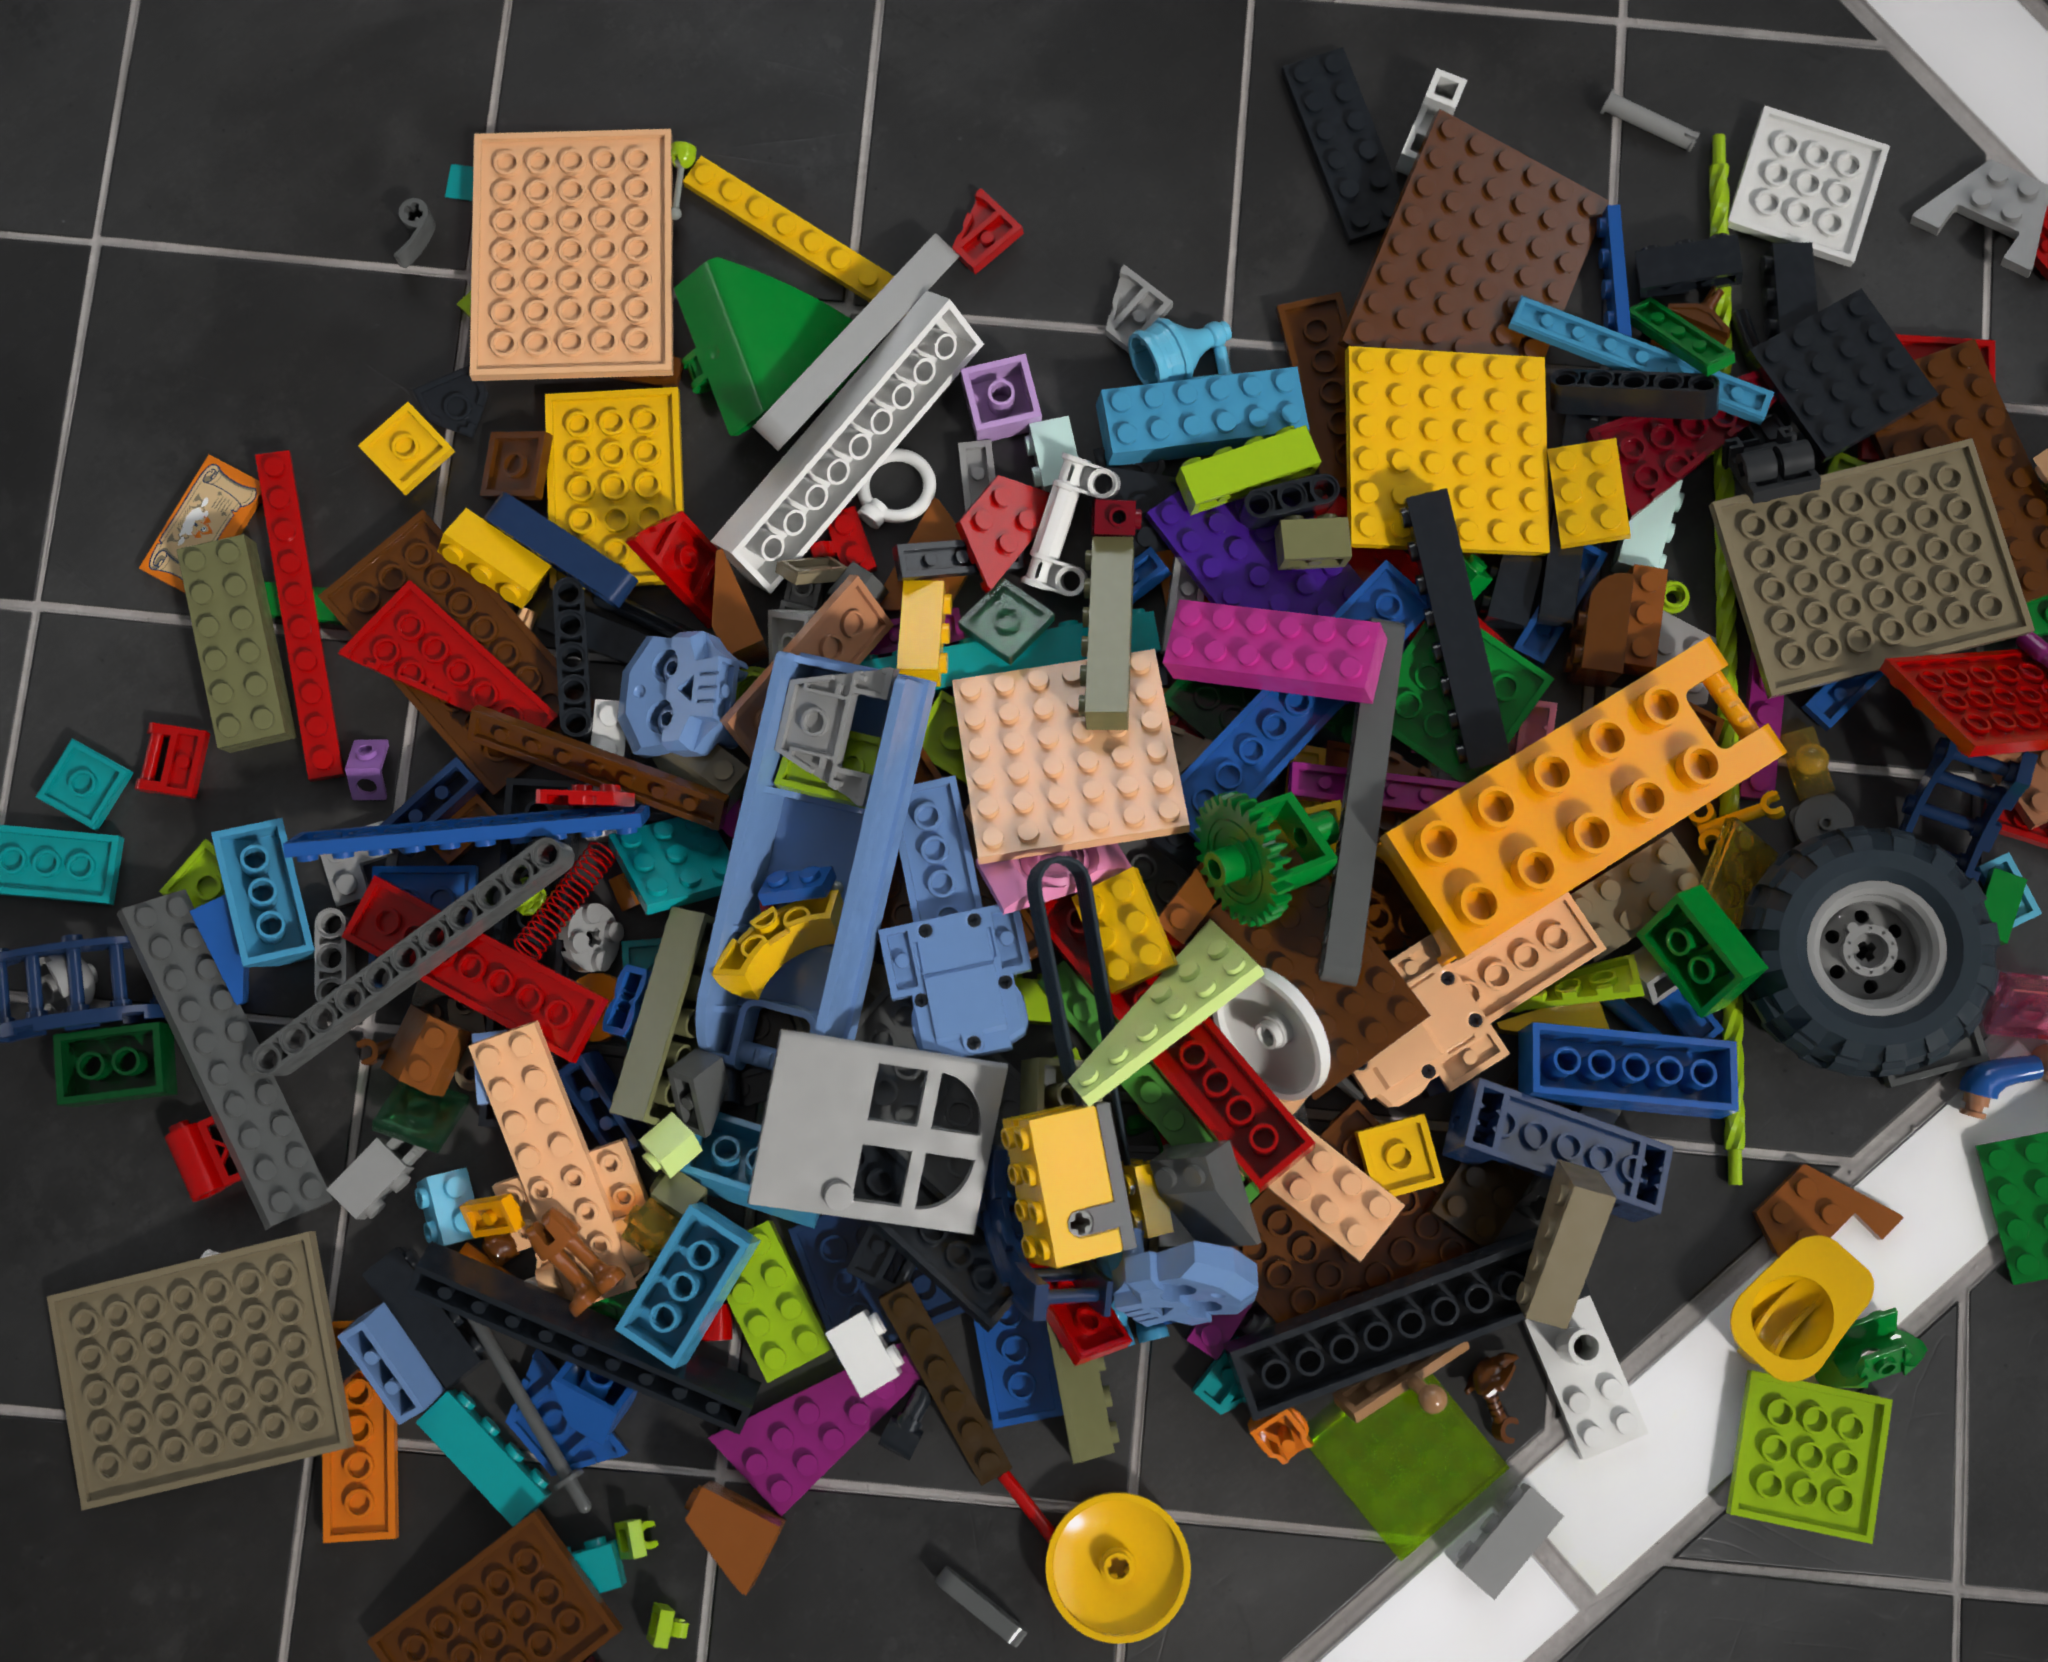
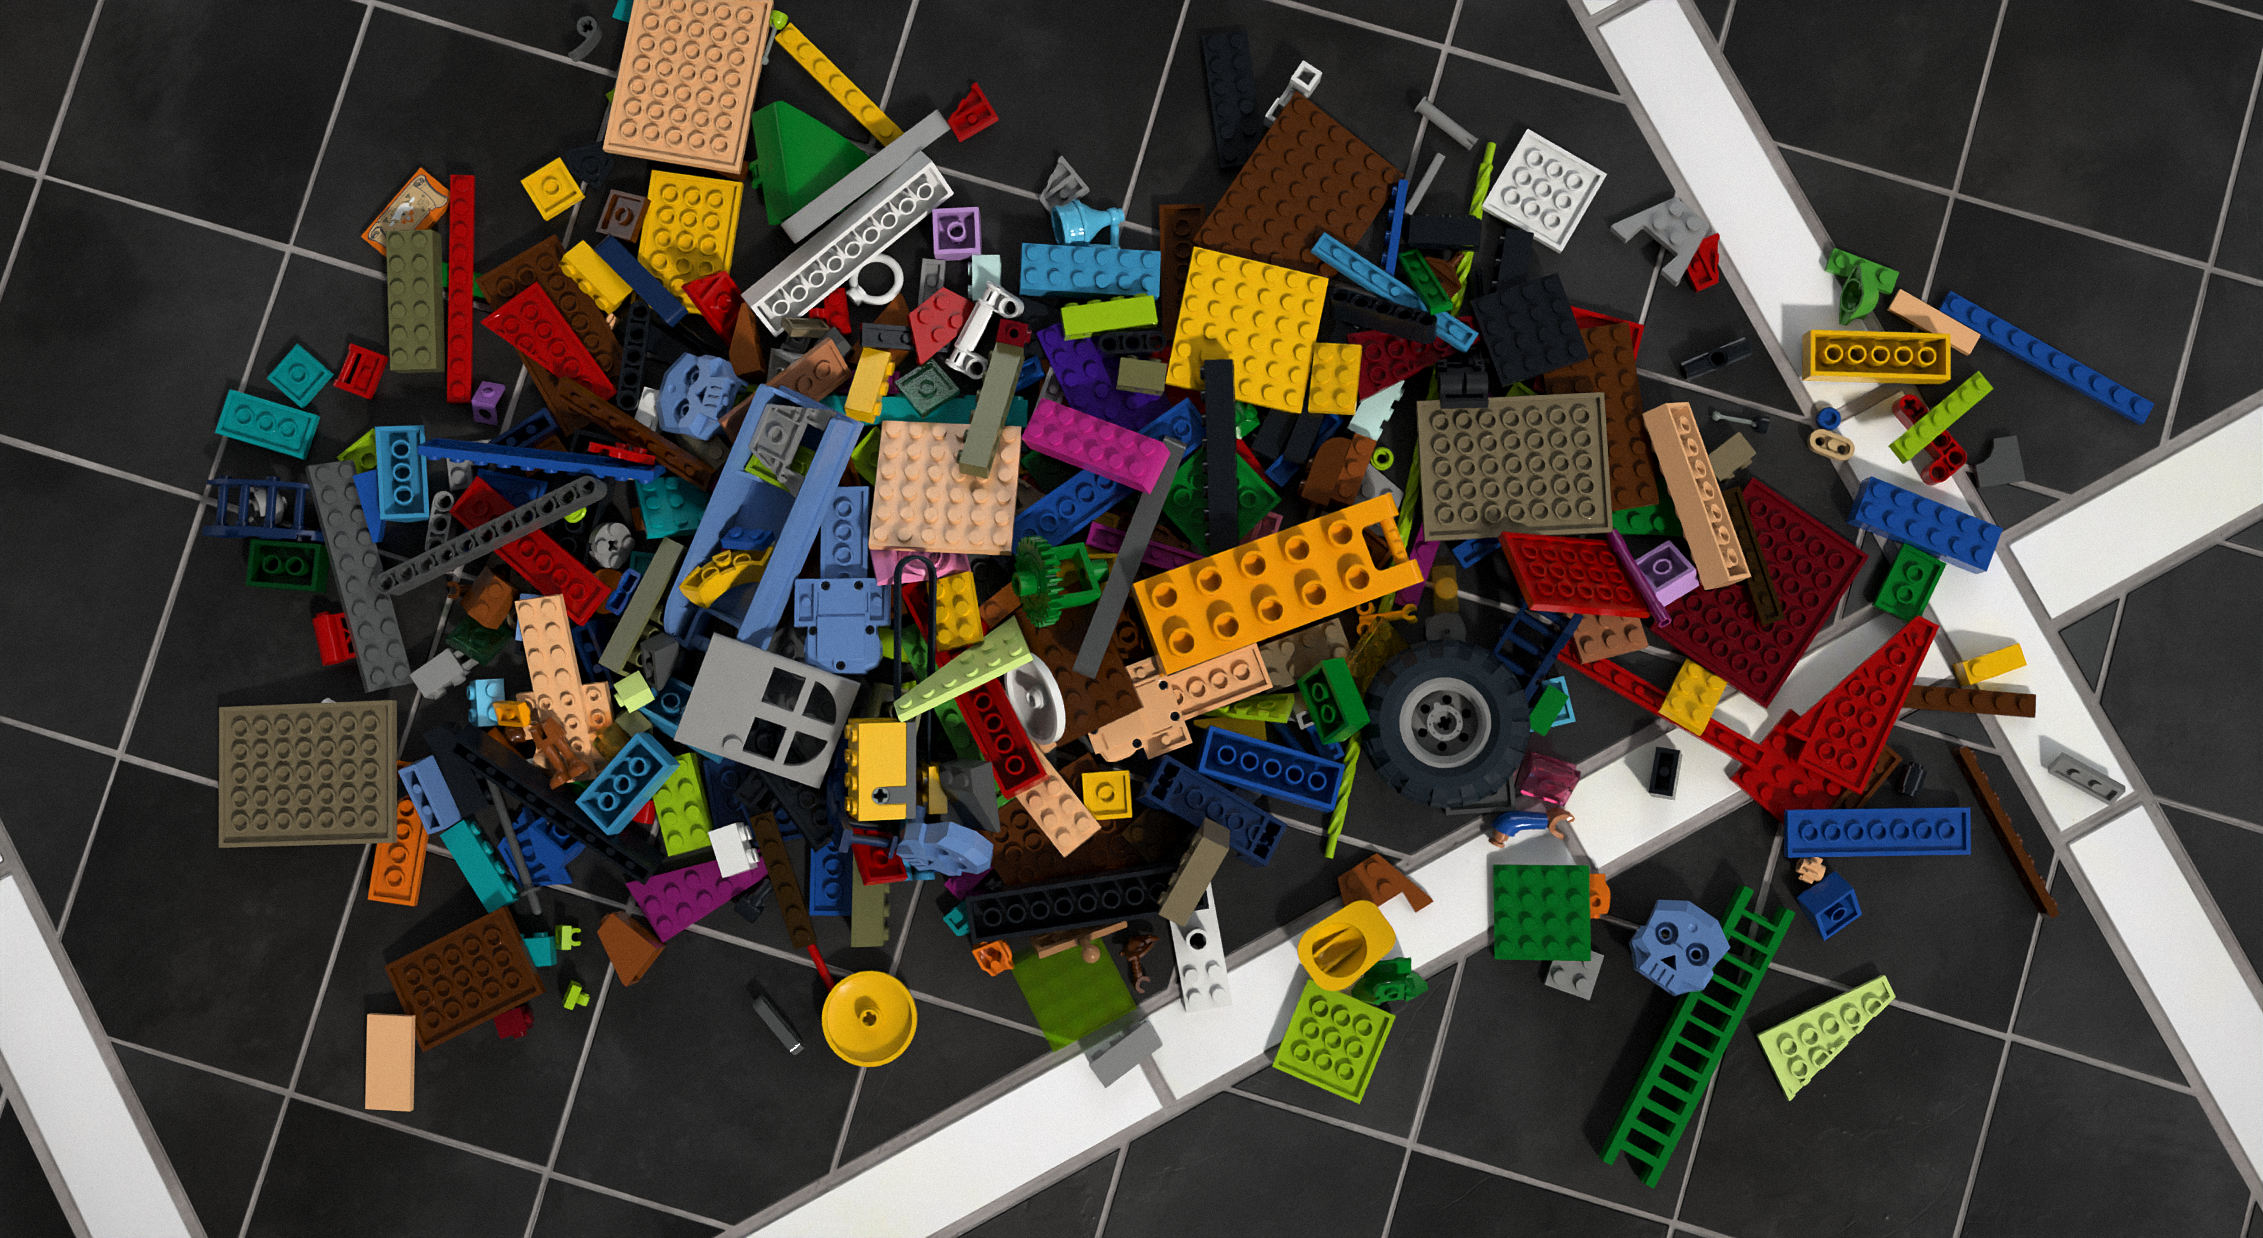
camera: 15 degrees right, 5 degrees up
red piece [513,842,616,960] -> none
none -> light grey tile [1403,153,1445,221]

